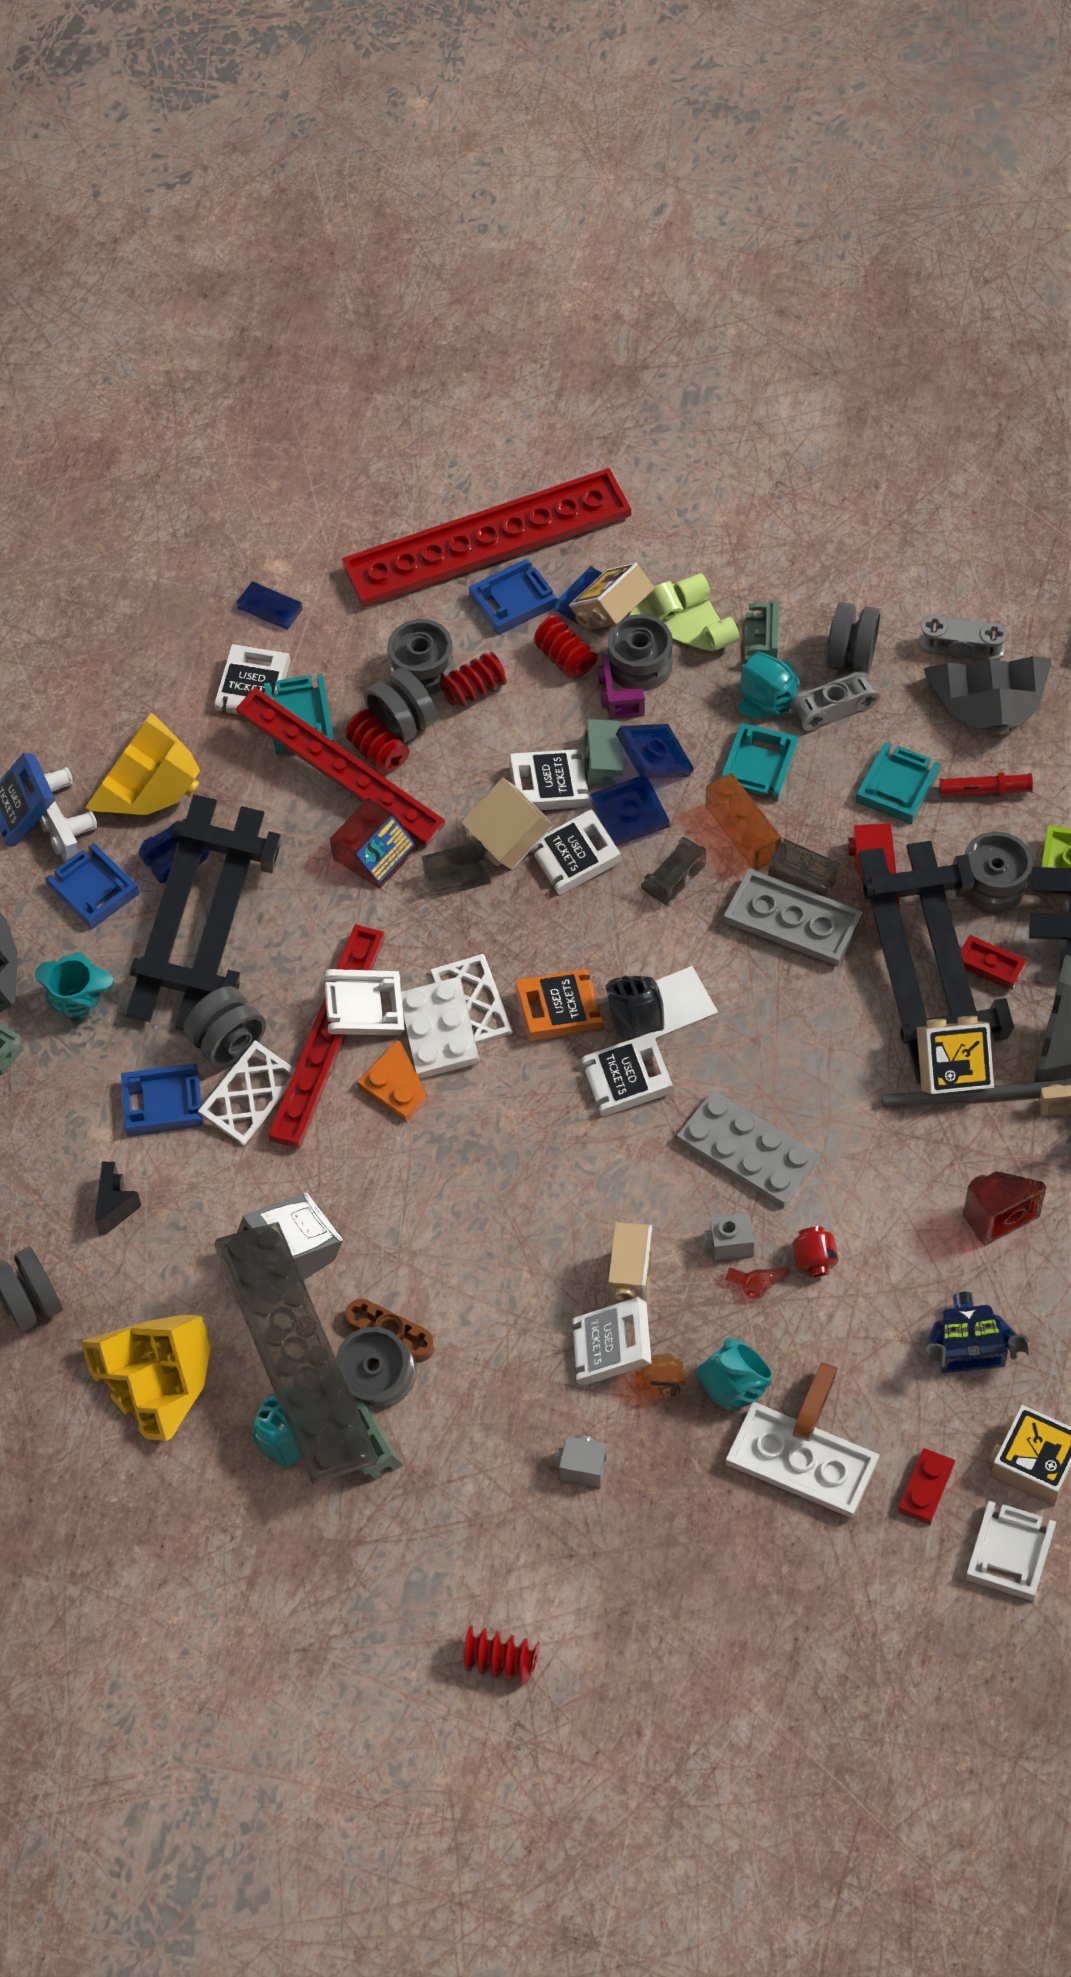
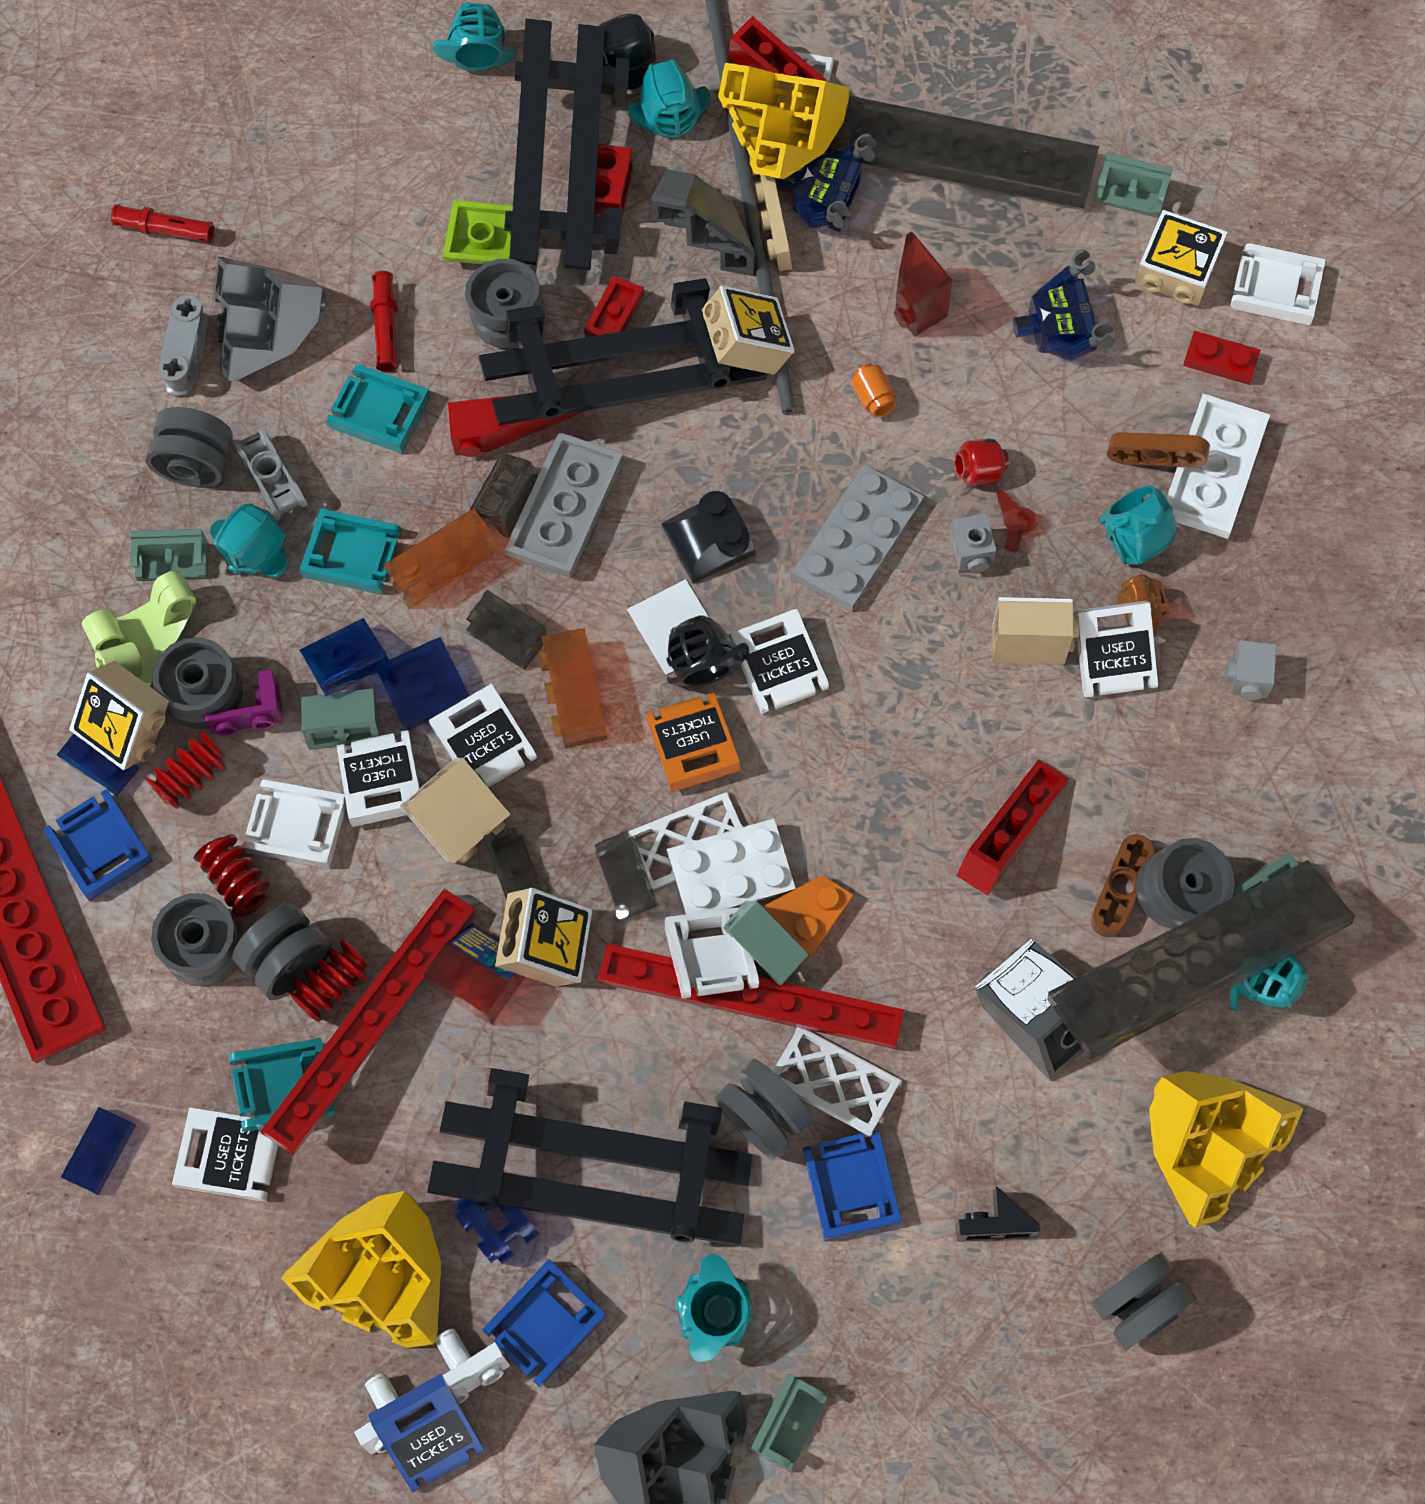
camera: 95 degrees left, 10 degrees up
none -> white container [243,780,347,869]
none -> piece [495,888,593,987]
none -> clear orange brick [538,628,608,748]
none -> clear smoke hinge [595,830,659,921]
none -> black slope [661,491,755,584]
none -> sand green hinge [723,901,809,985]
none -> orange brick [851,364,897,418]
none -> red slope [956,759,1070,896]

